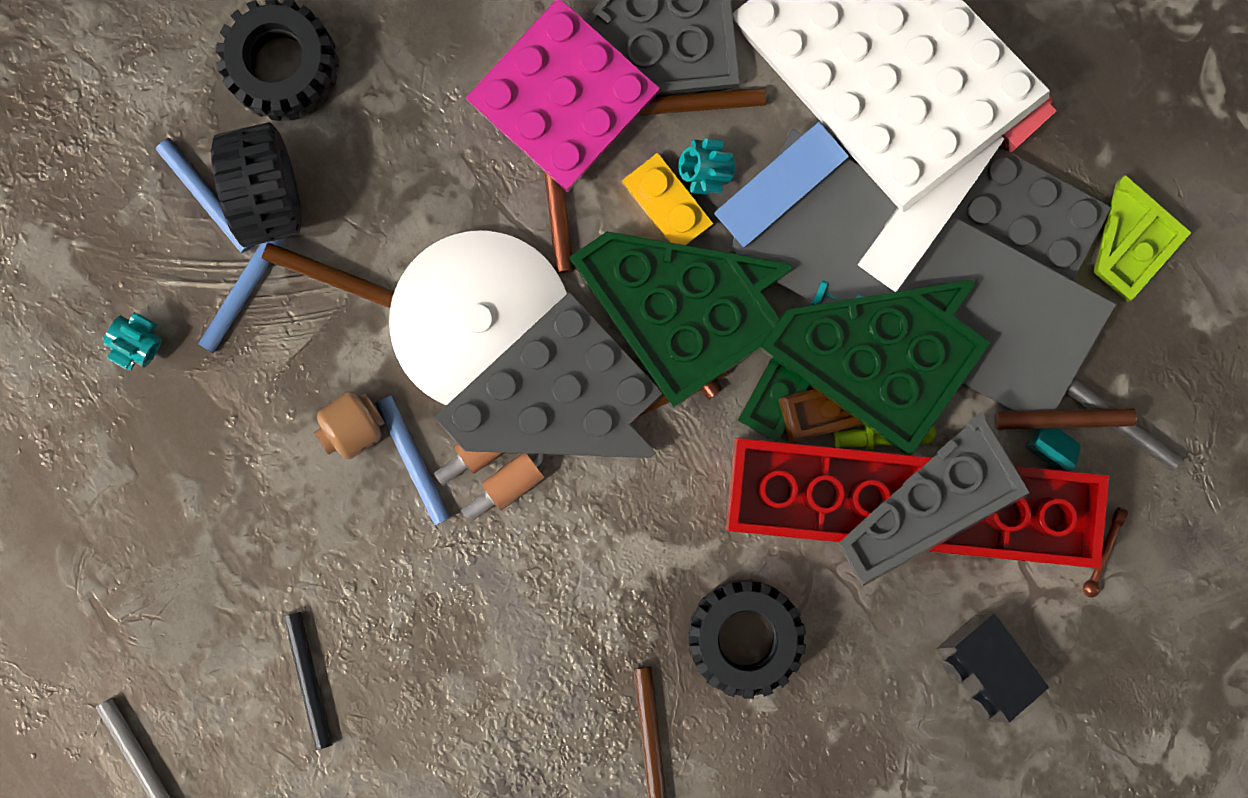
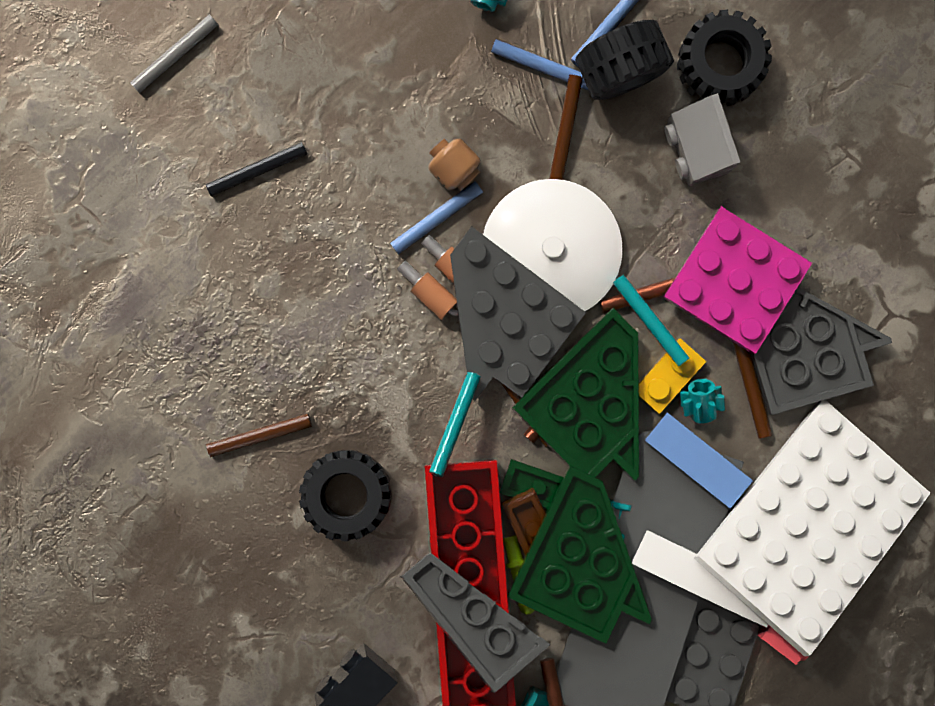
camera: 80 degrees right, 0 degrees up
none -> teal bar [429,372,481,477]
none -> teal bar [613,274,690,367]
none -> light grey slope [664,93,740,187]

